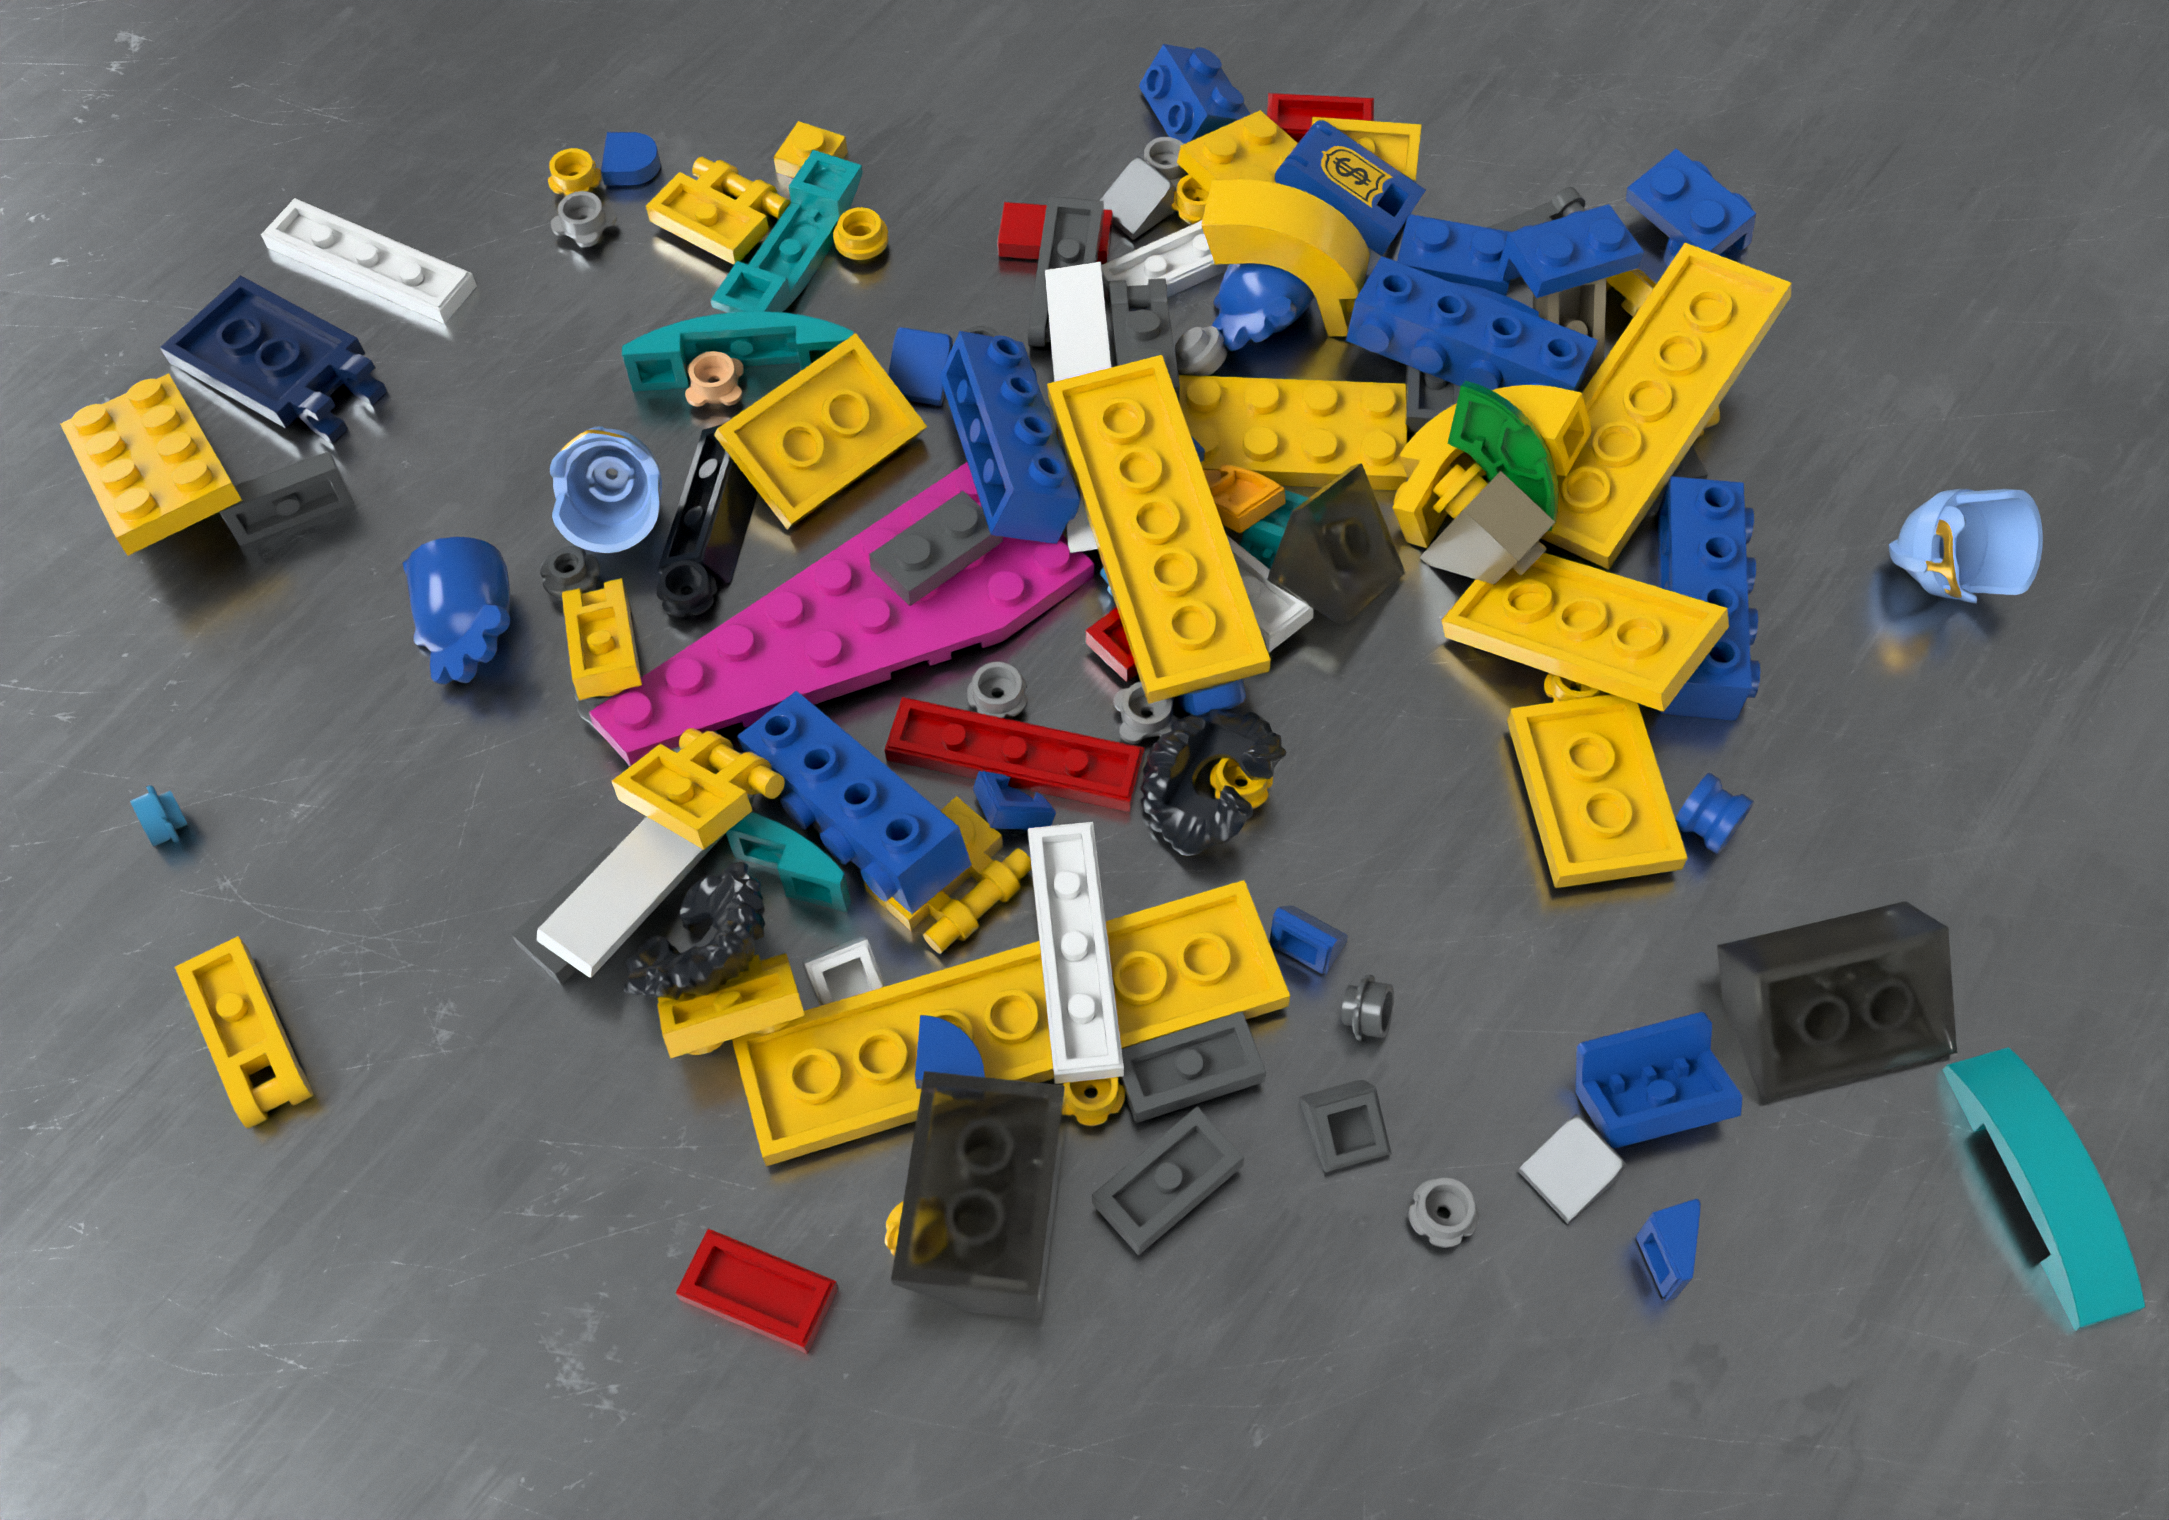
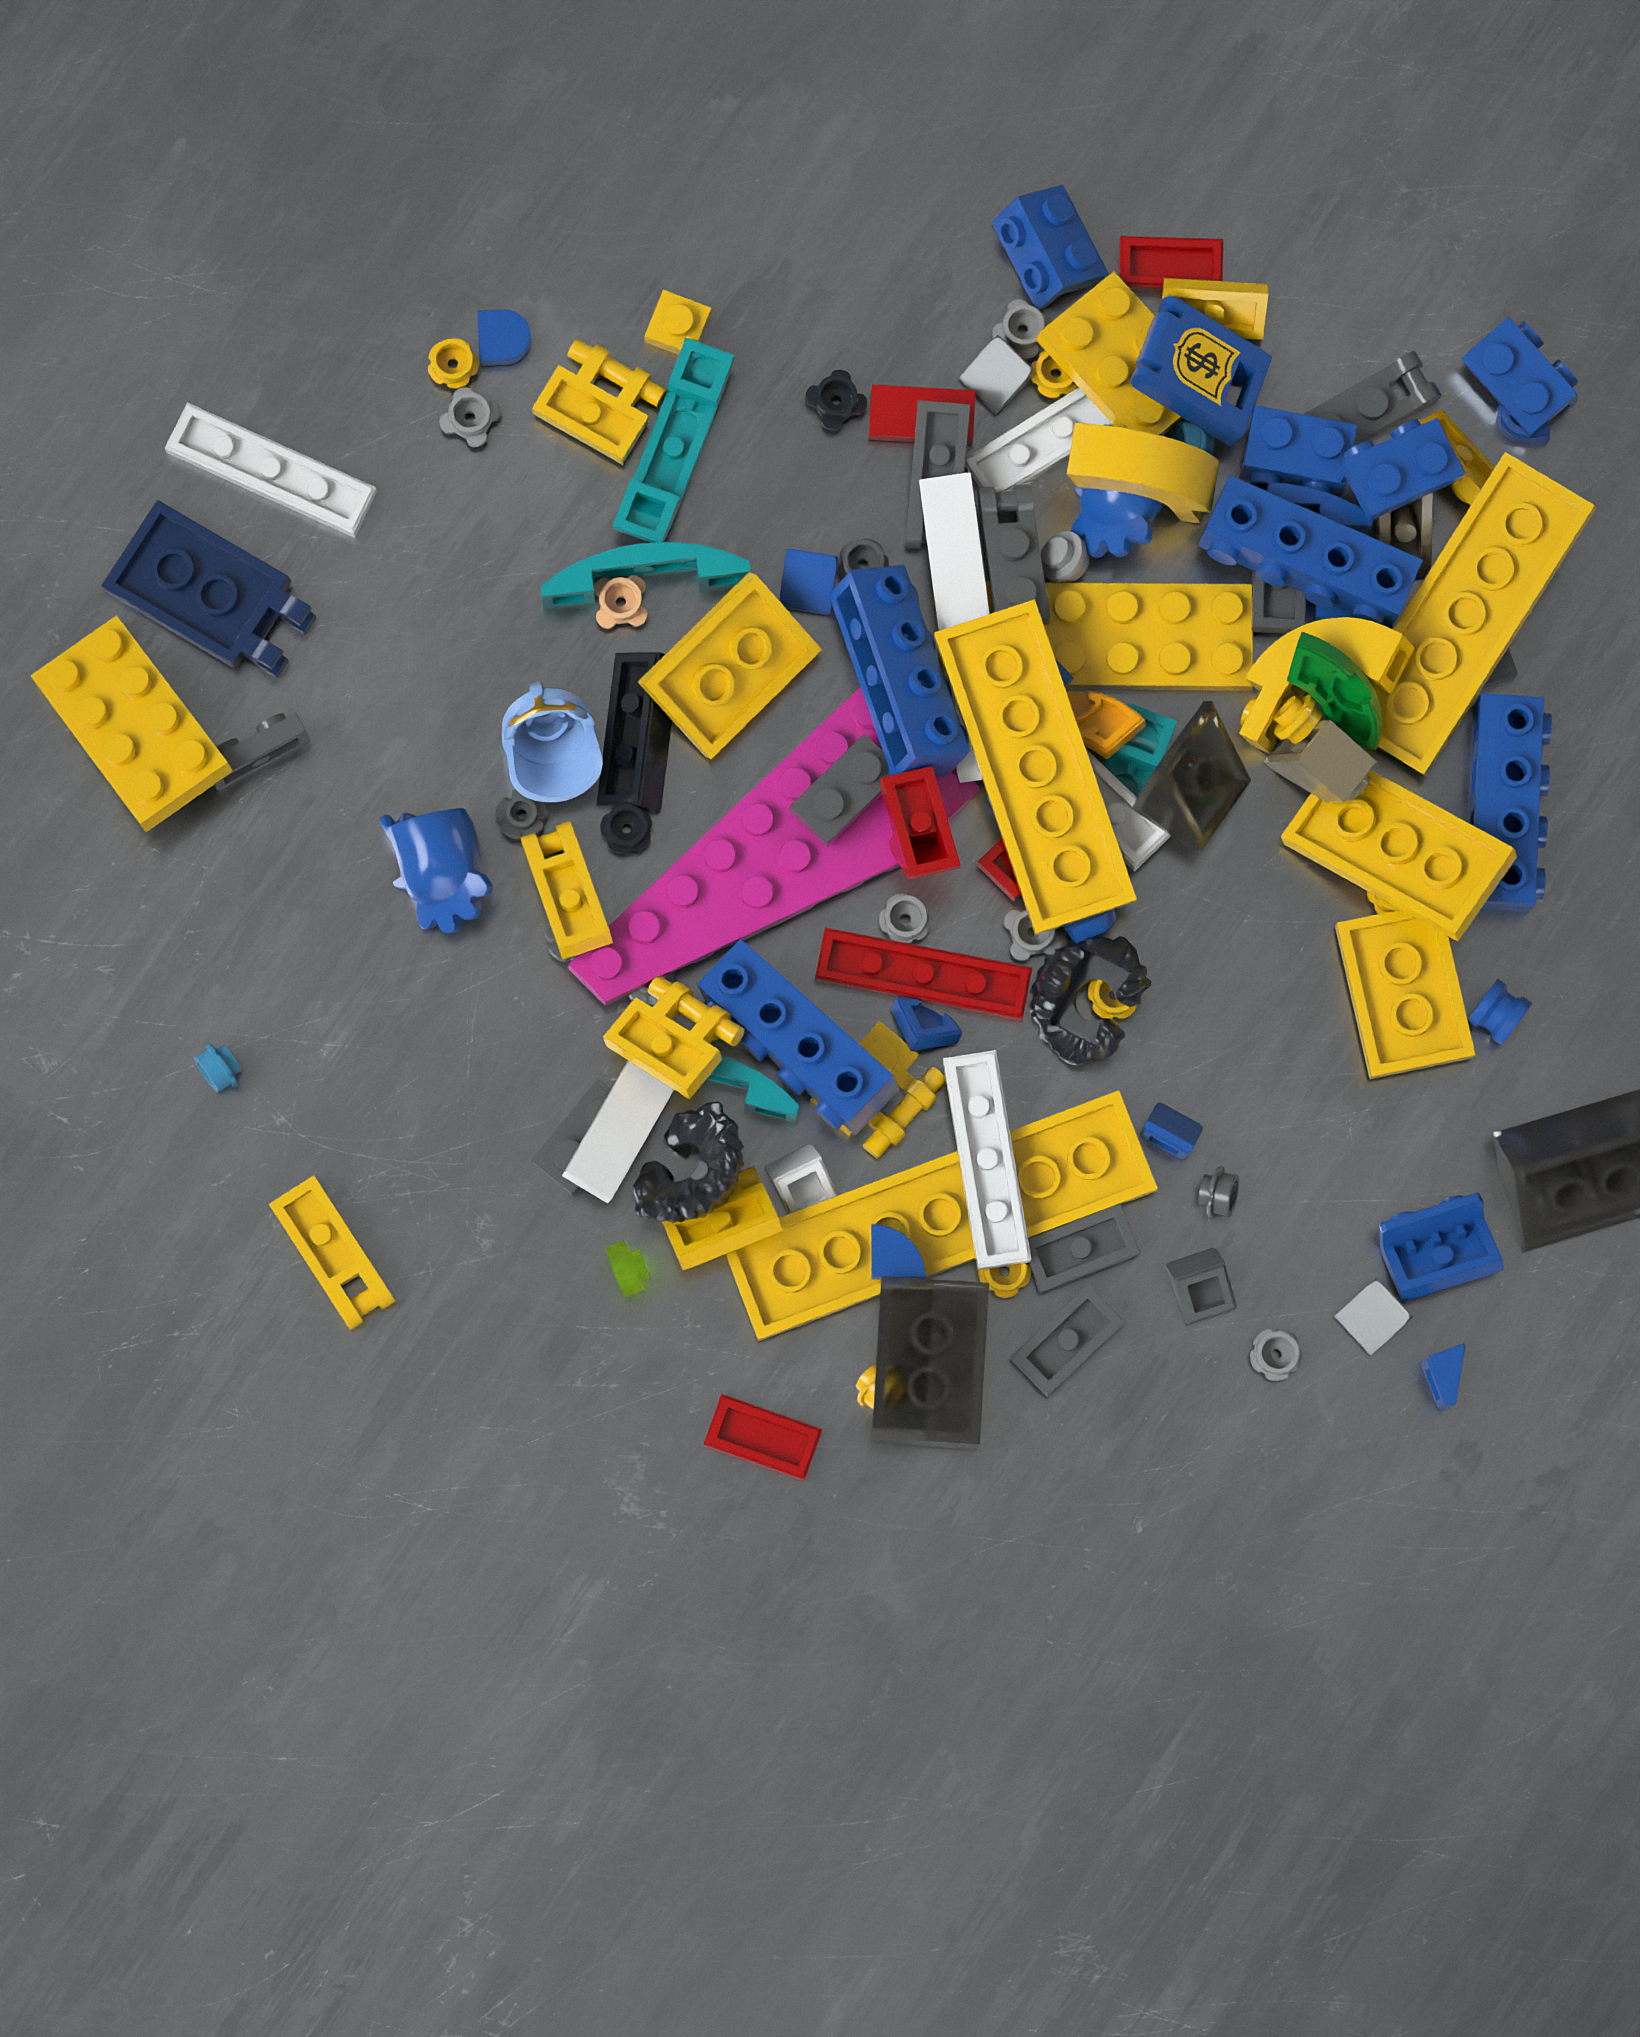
camera: 10 degrees left, 20 degrees up
yellow plate [833,207,889,260] -> none
none -> clear neon green plate [605,1240,651,1303]
none -> black plate [805,369,867,431]
none -> red slope [879,766,961,880]

